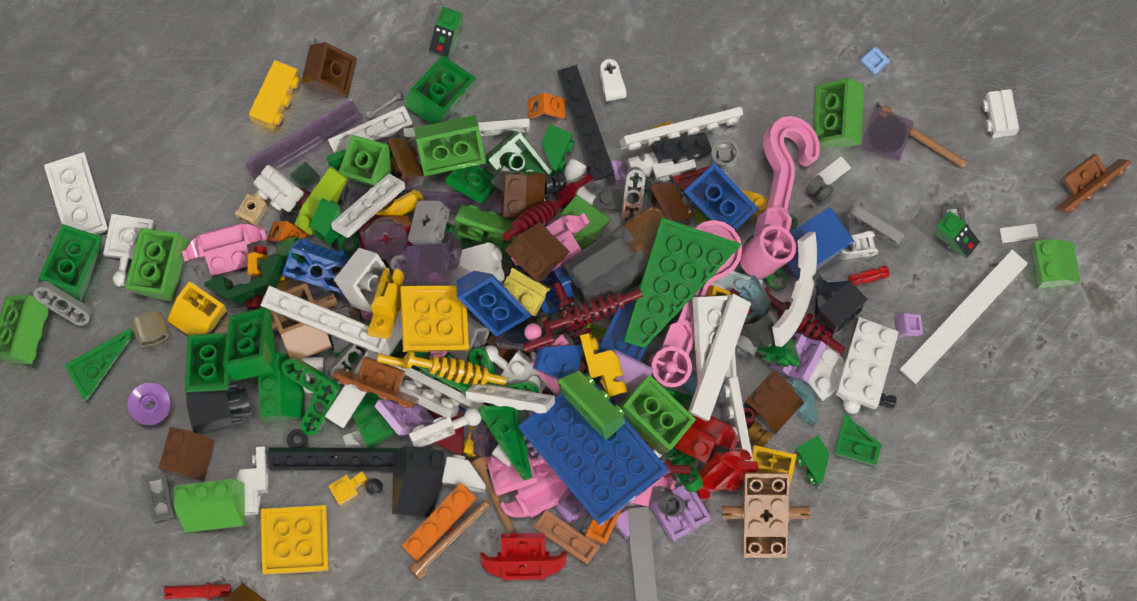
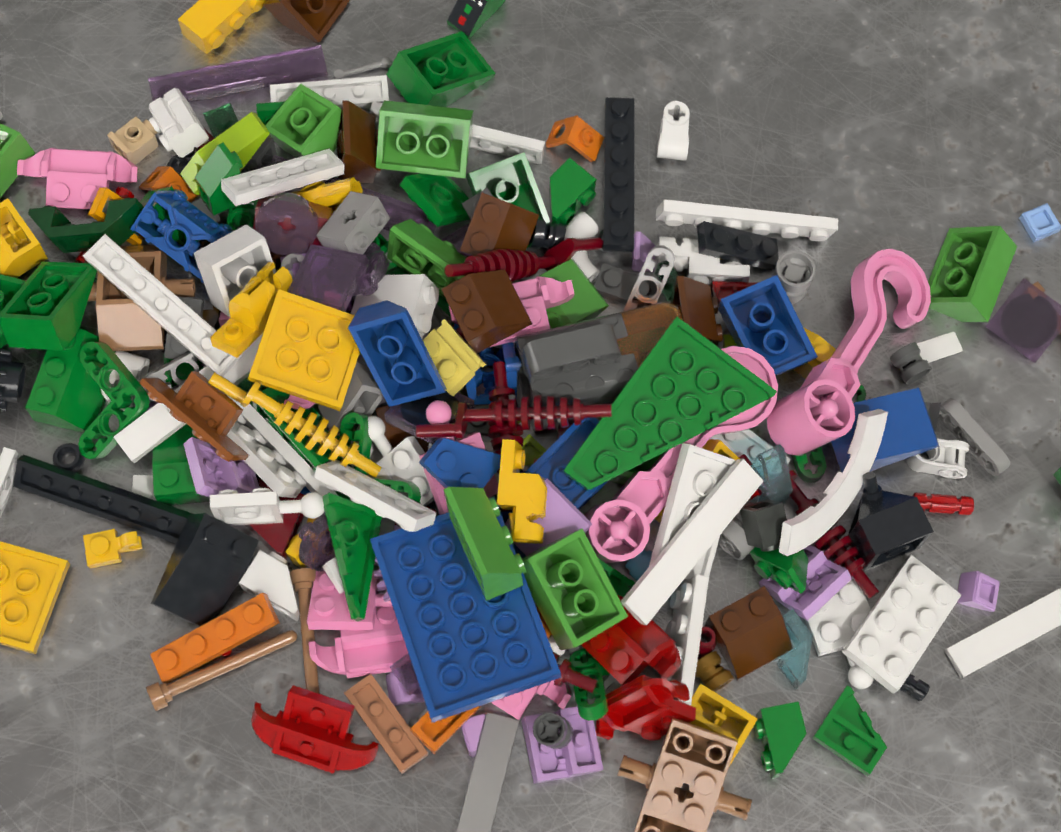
camera: 15 degrees right, 5 degrees down
black hinge [366,478,383,496] -> none

